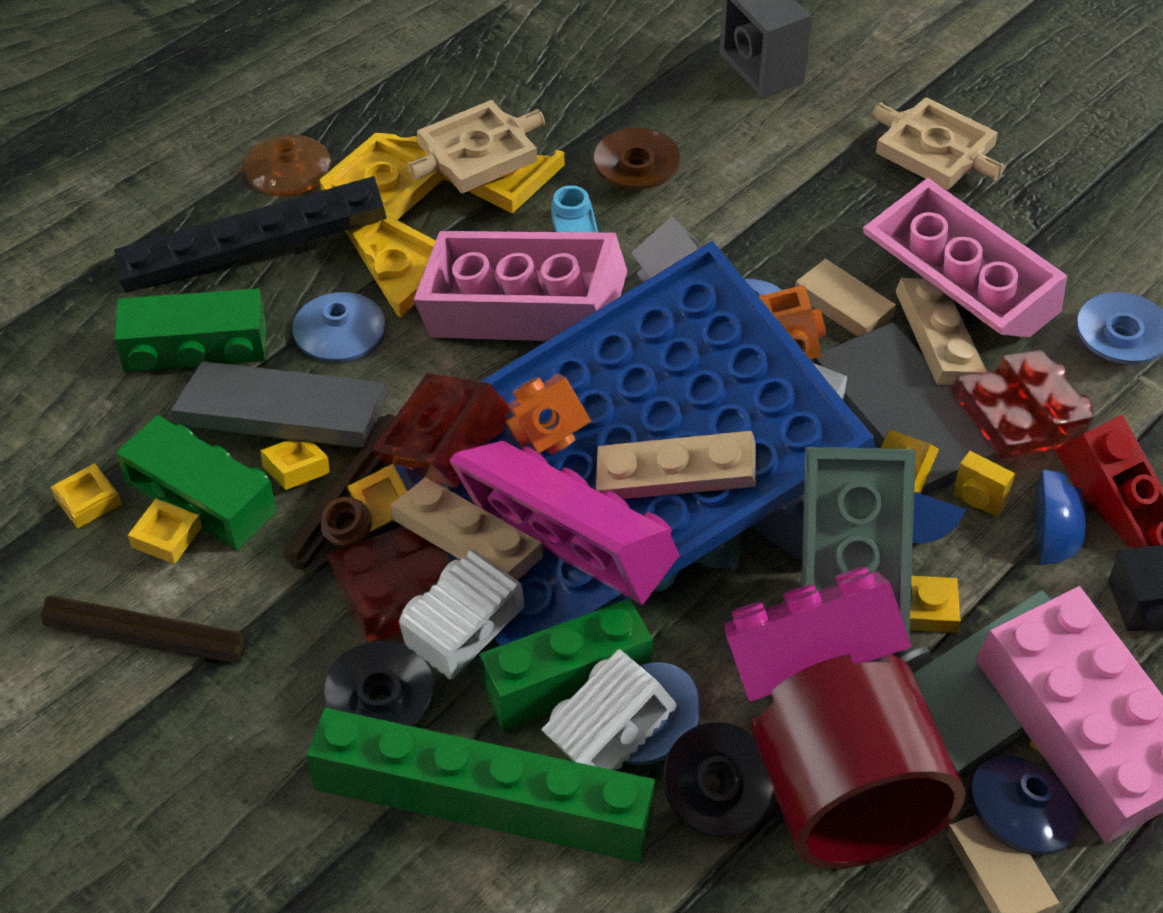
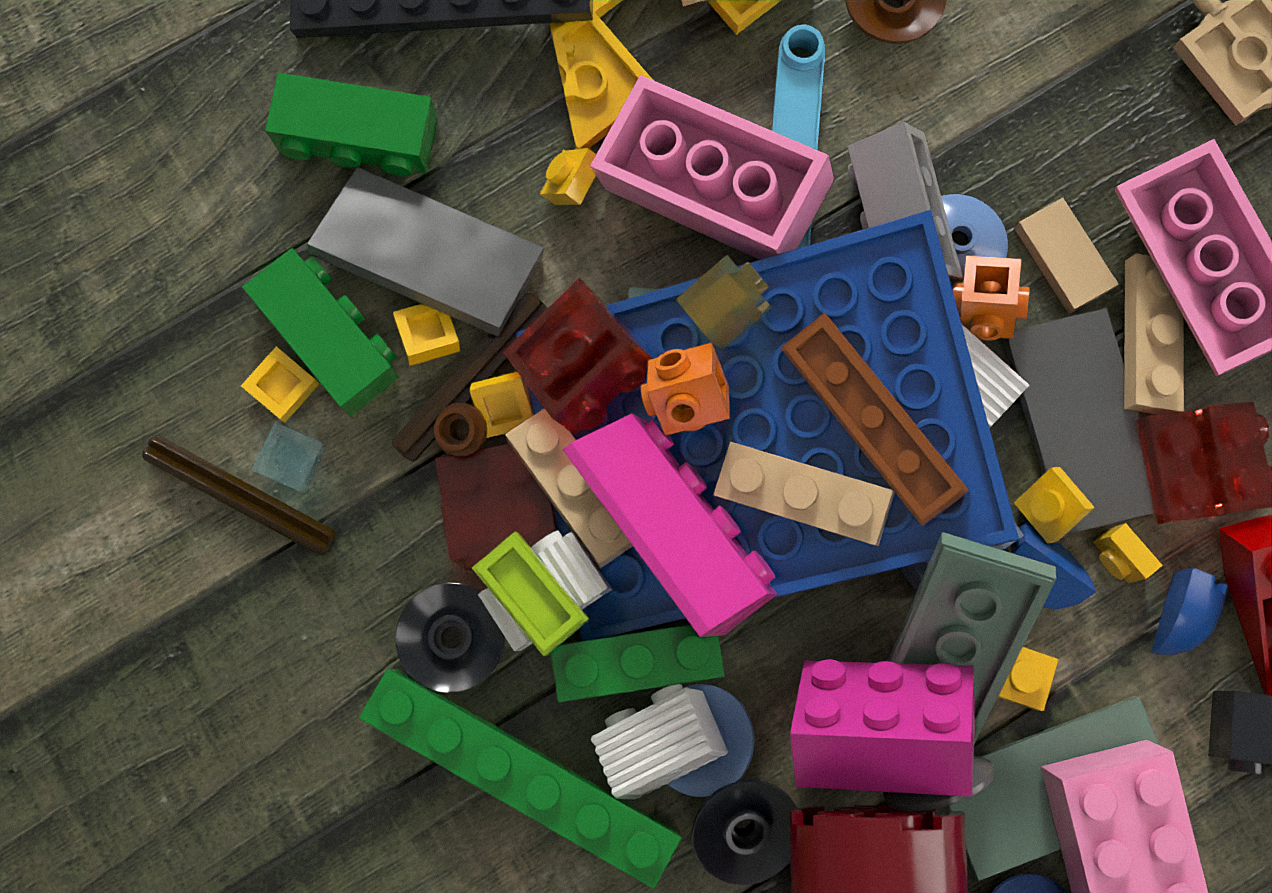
camera: 15 degrees right, 30 degrees up
yellow tile [50,463,122,529] -> none
medium blue dish [292,292,386,363] -> none
none -> clear light blue plate [252,422,327,494]
none -> lime tile [472,531,589,656]
none -> yellow plate [540,148,596,205]
none -> clear yellow brick [676,255,772,351]
none -> dark orange tile [781,312,969,526]

